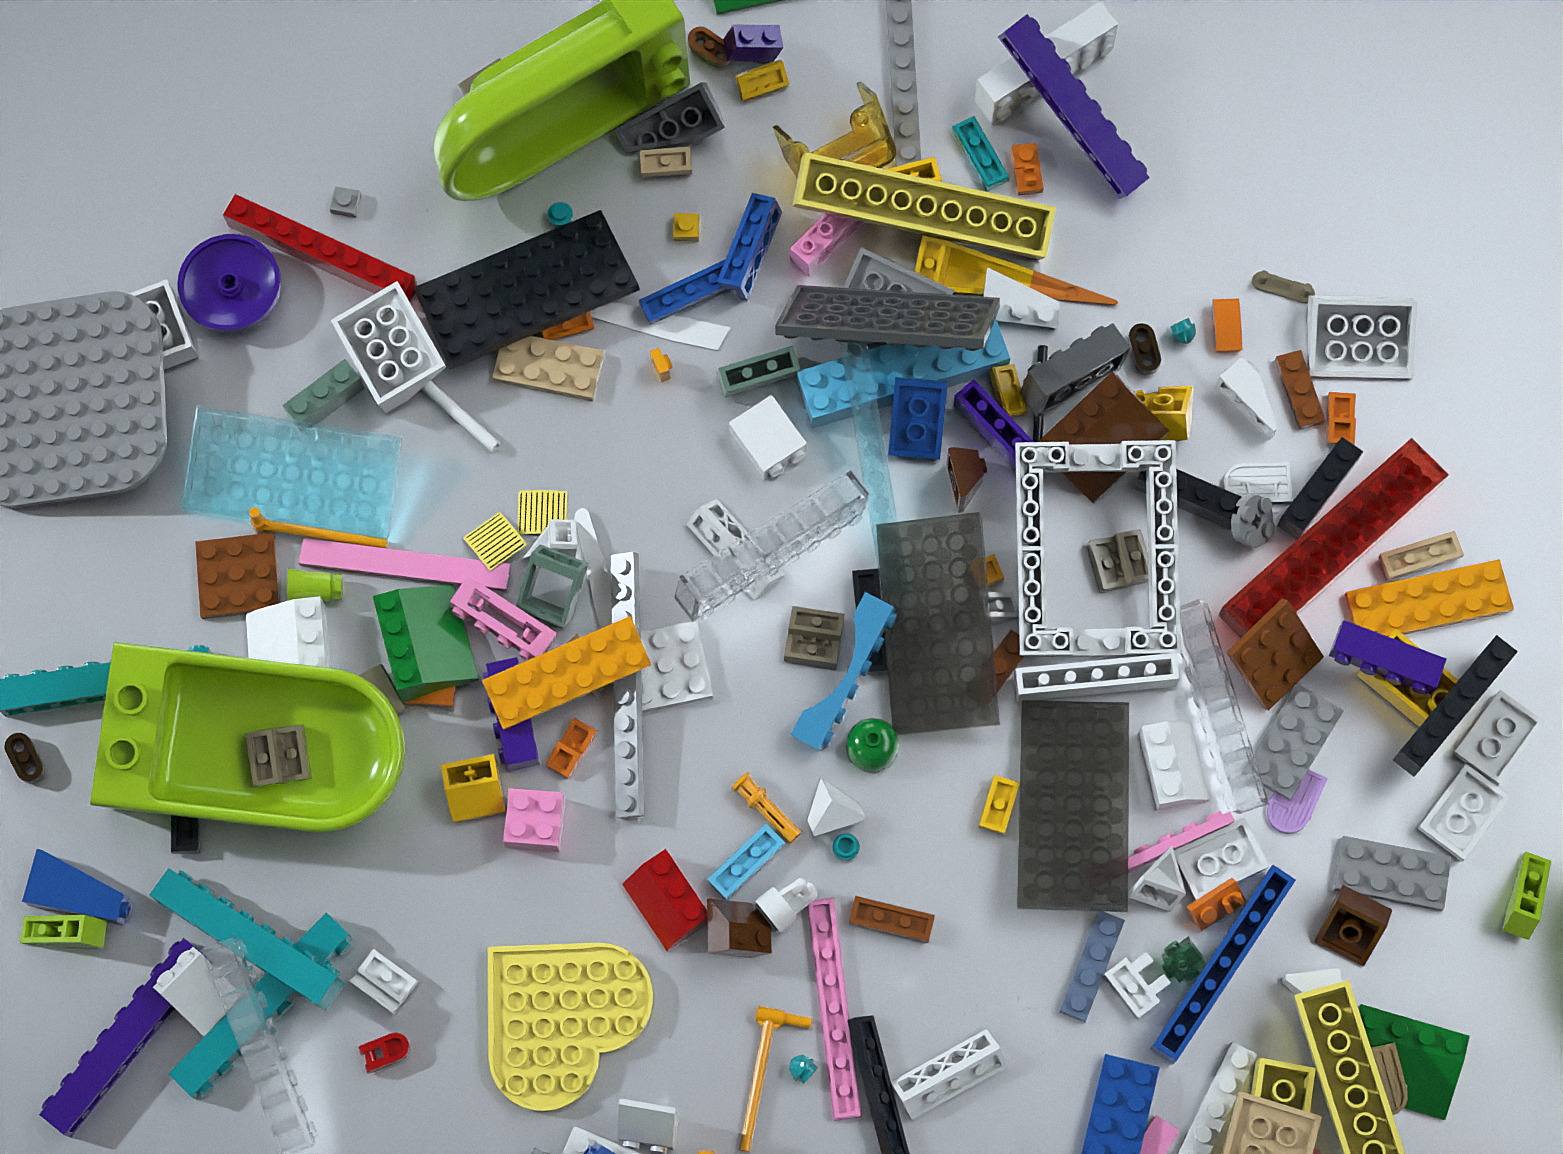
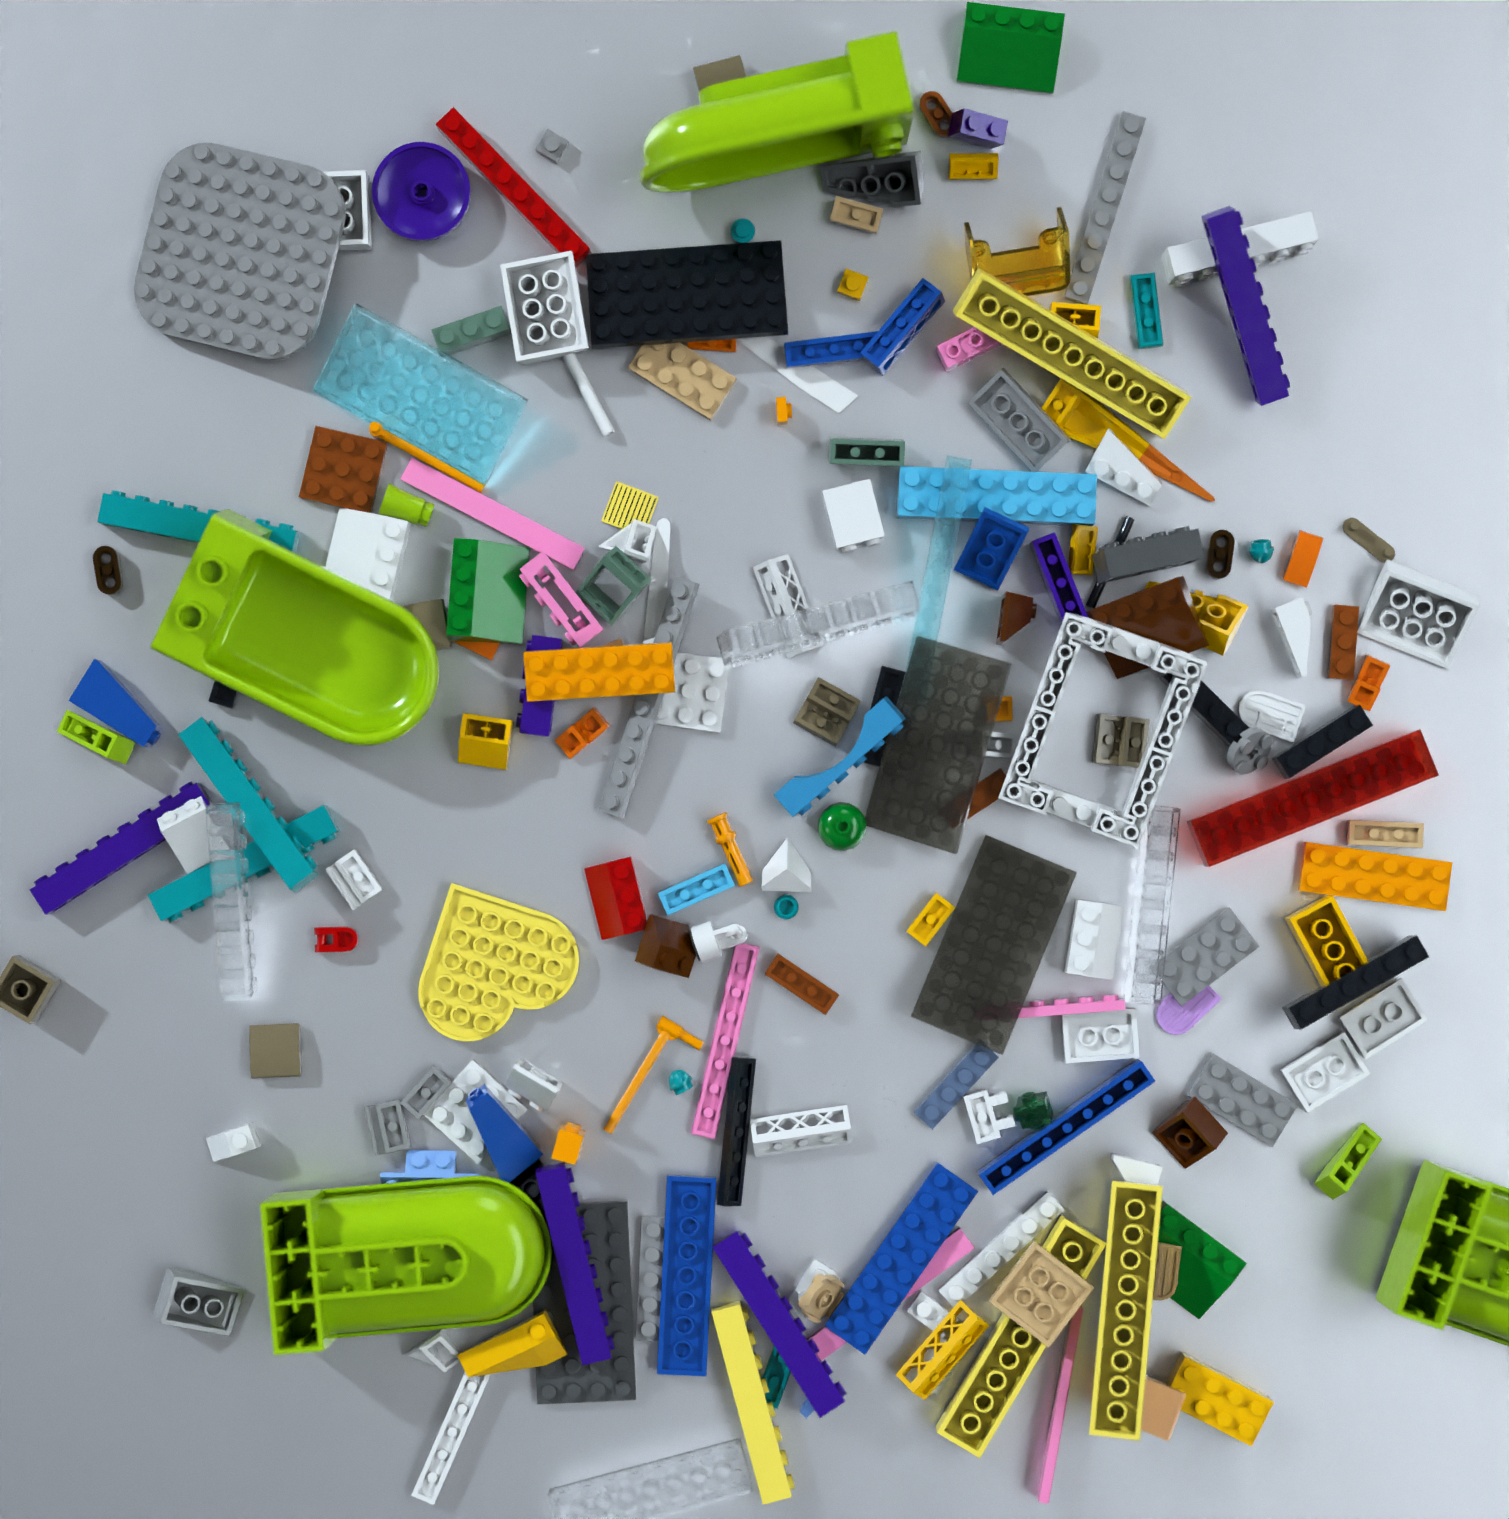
camera: 20 degrees right, 15 degrees up
dark tan slope [245,725,312,787] -> none
light yellow sticker [463,512,527,571] -> none
bright pink brick [503,788,566,852] -> none
dark grey plate [775,285,1000,351] -> none
orange plate [1011,143,1044,195] -> none
white brick [1014,653,1180,702] -> none
white slope [1127,846,1186,911] -> none
orange plate [1186,878,1247,931] -> none
dark orange plate [1226,598,1324,711] -> none
dark purple brick [1329,620,1447,695] -> none

